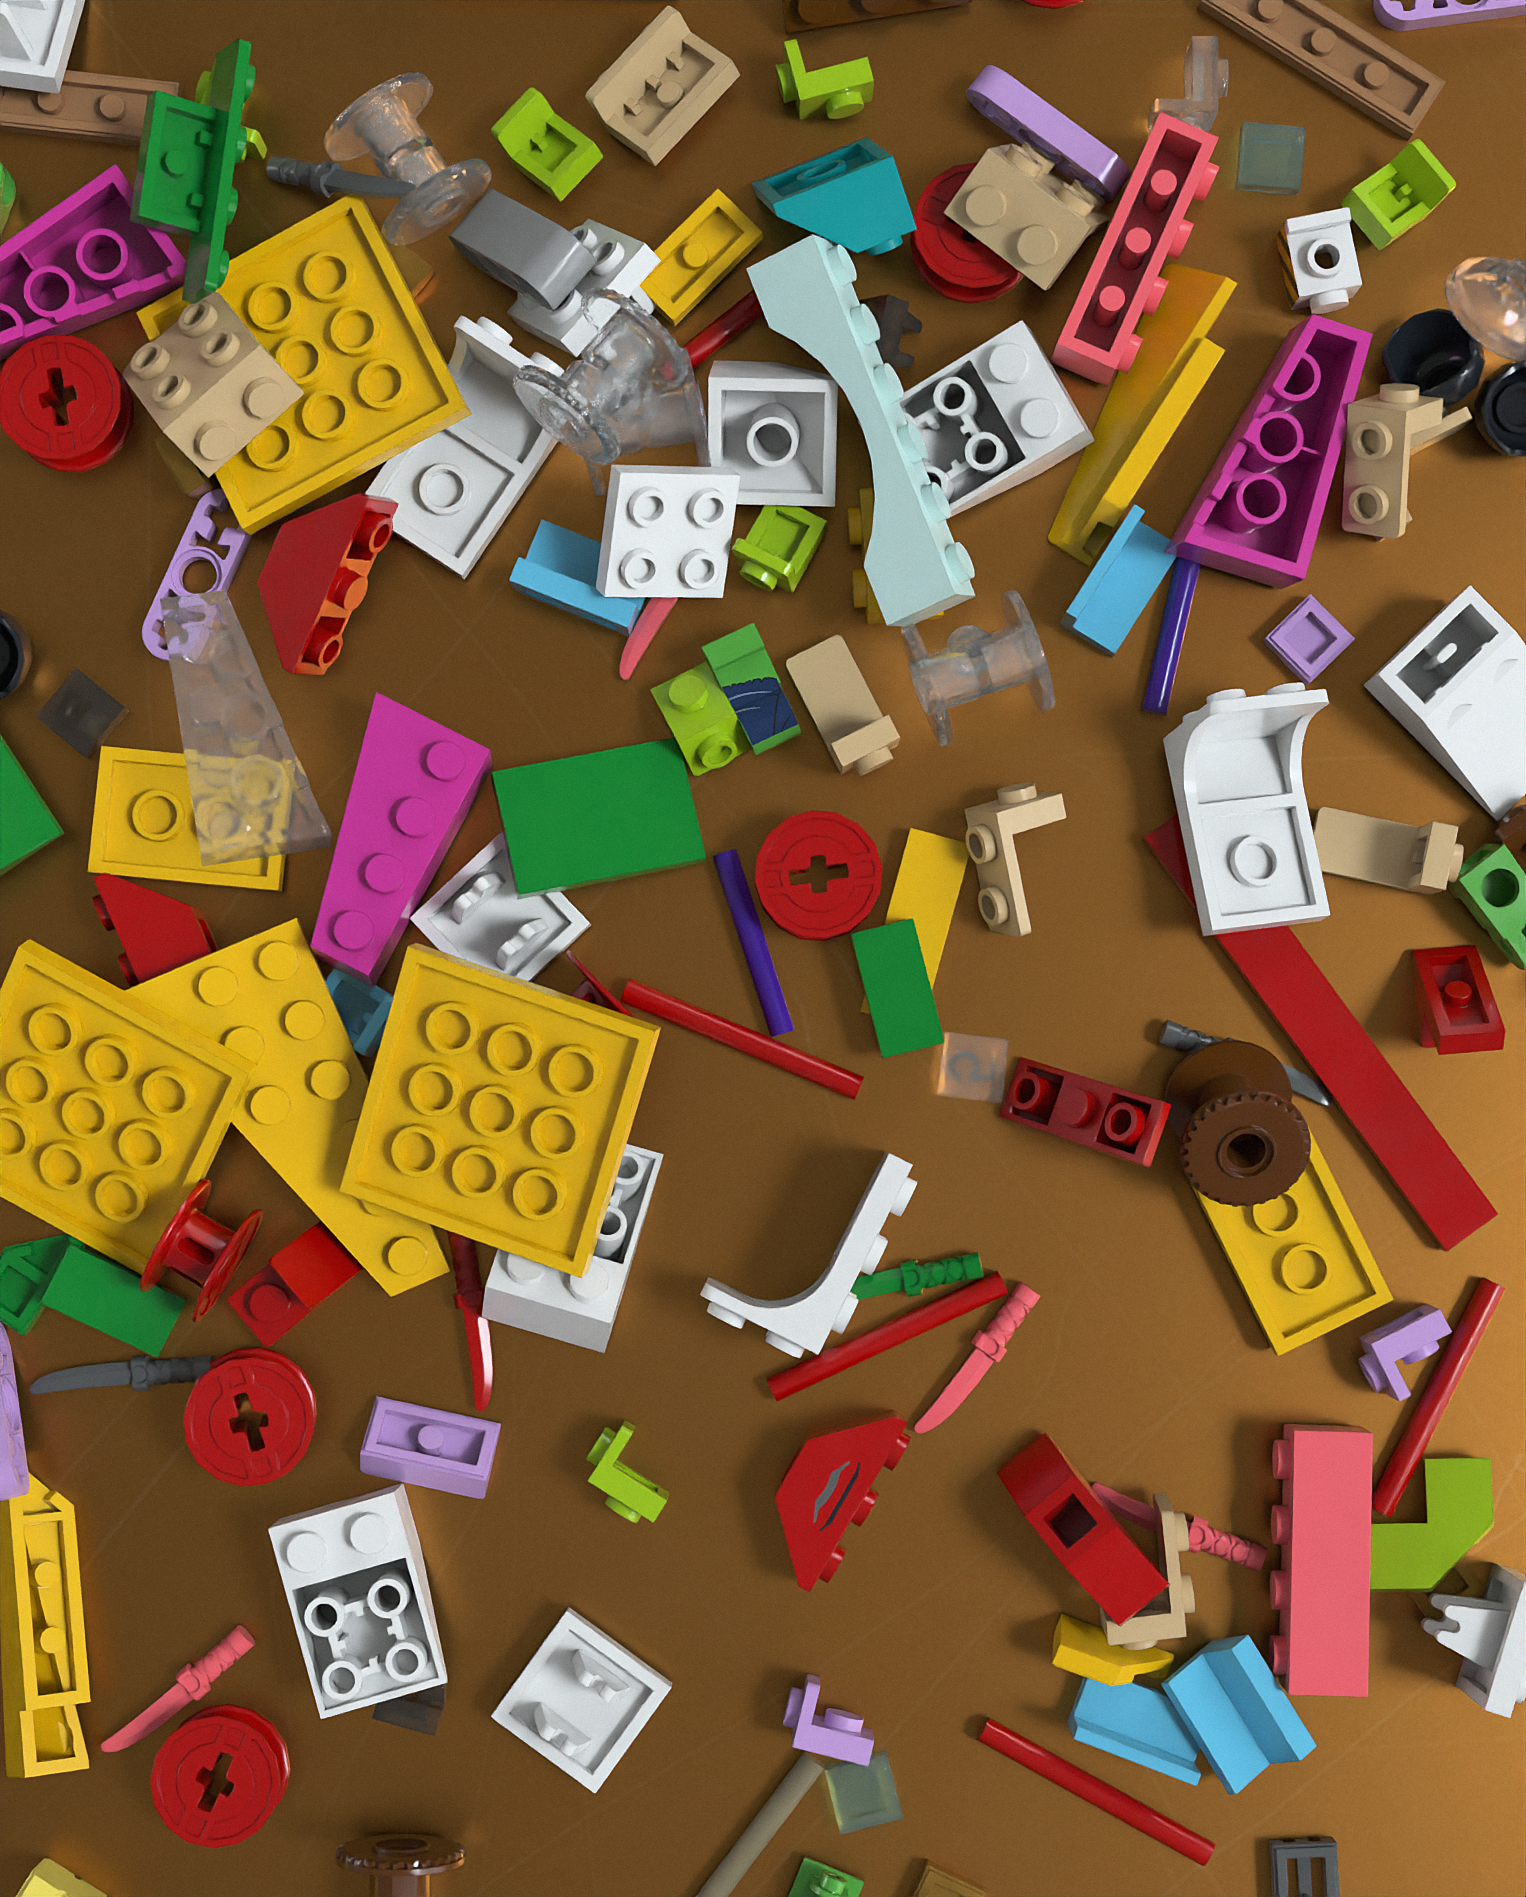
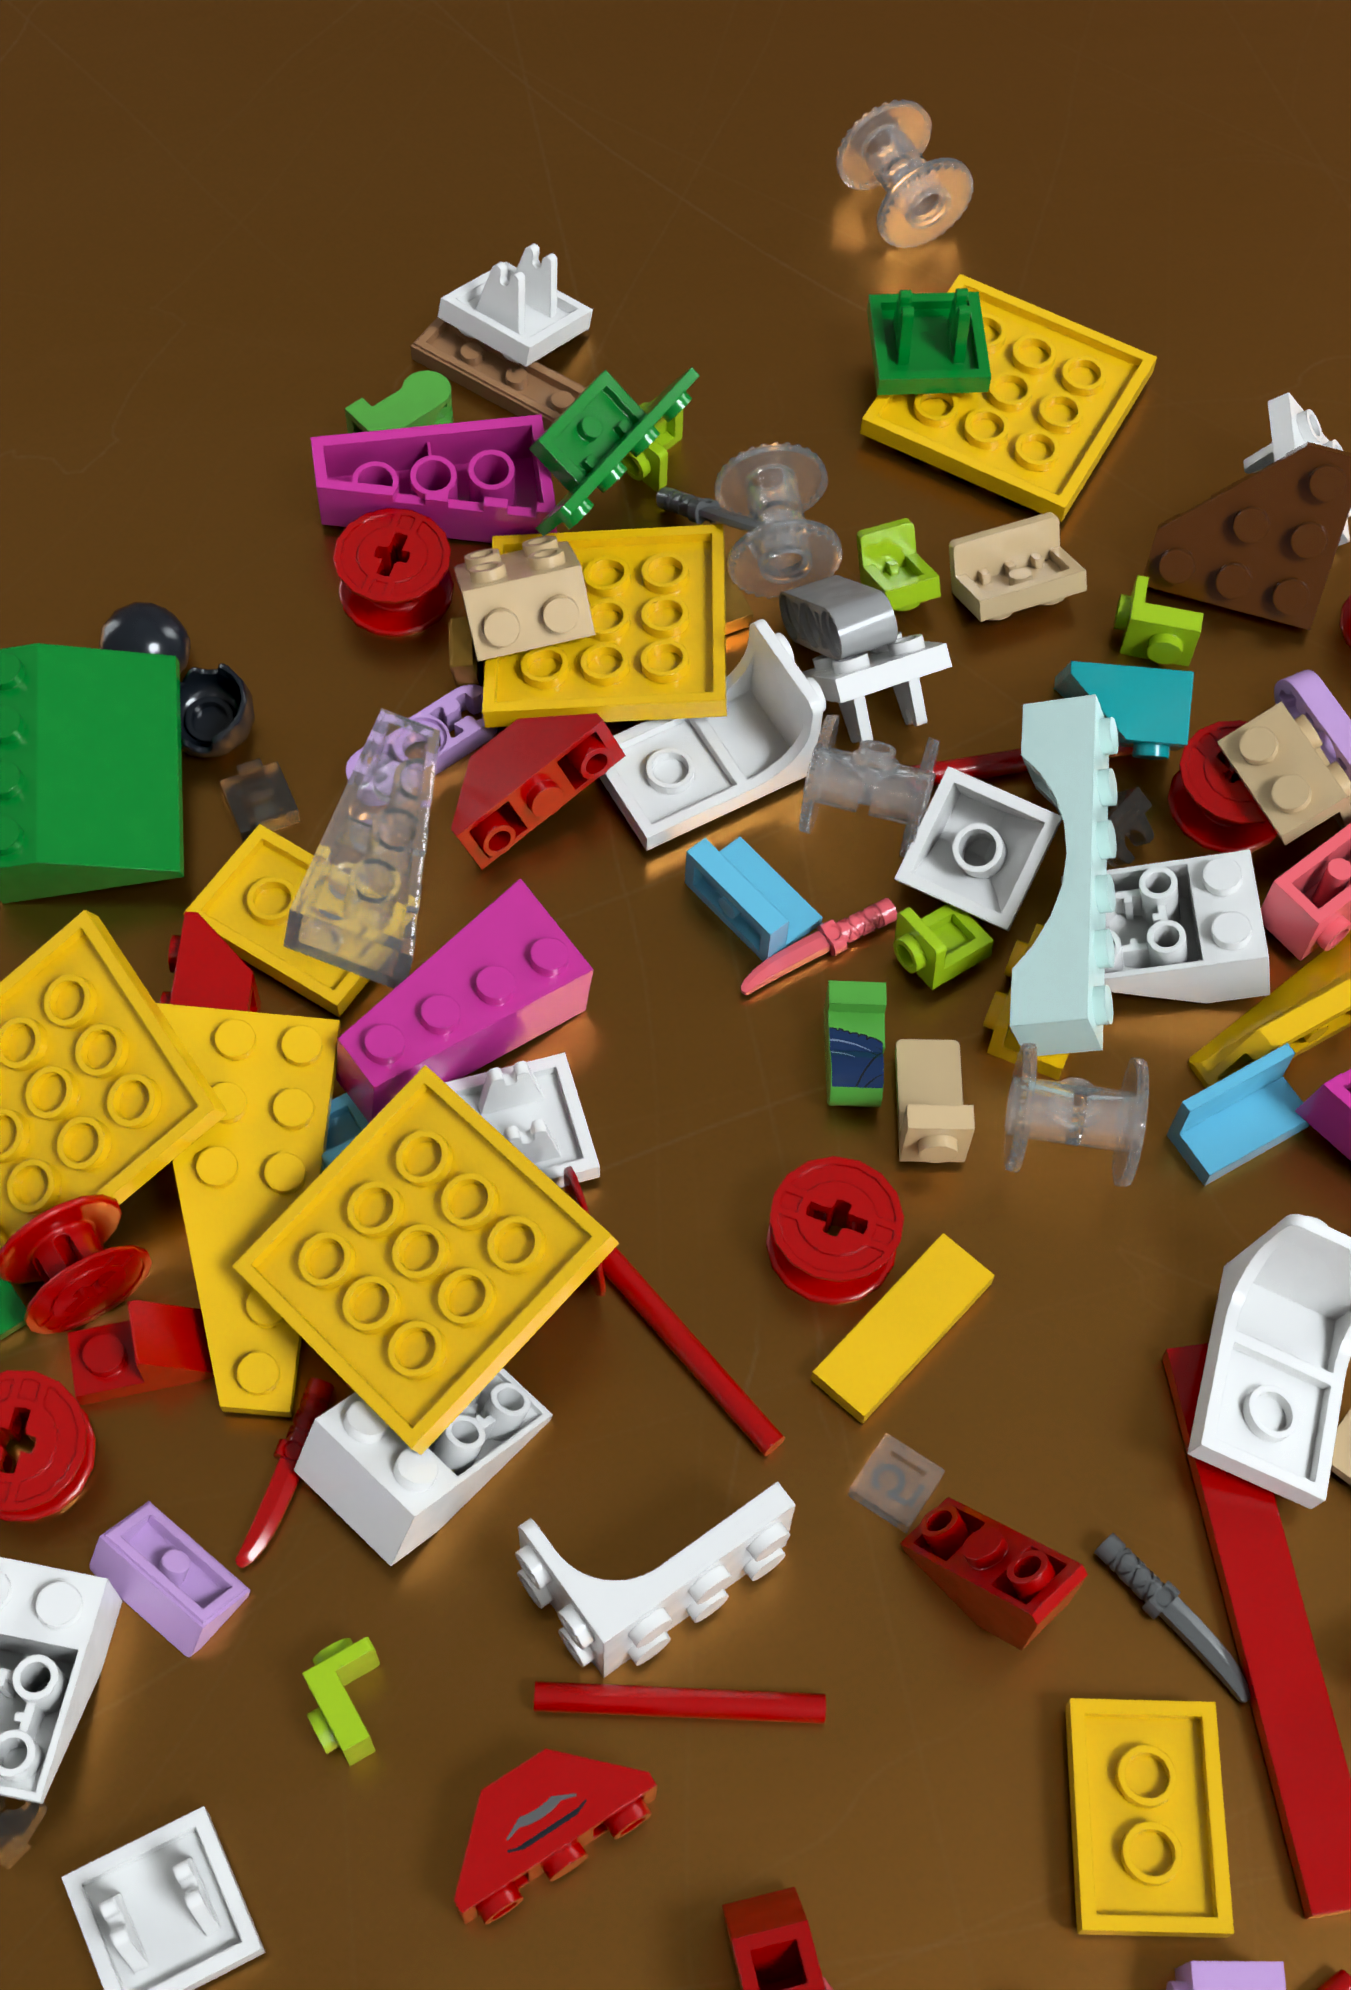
camera: 20 degrees right, 25 degrees down
green tile [491,737,706,900] -> none
clear hose [513,286,688,465] -> none
white plate [596,465,741,598] -> none
yellow plate [639,189,763,327] -> none
lime bracket [650,661,750,776] -> none
dark purple bar [712,849,795,1038] -> none
green tile [850,918,945,1059] -> none
green piece [850,1252,984,1300] -> none
coral piece [914,1281,1041,1434] -> none
tan bracket [965,782,1067,937] -> none
dark purple bar [1142,556,1201,716] -> none
reddish brown hose [1165,1040,1311,1207] -> none

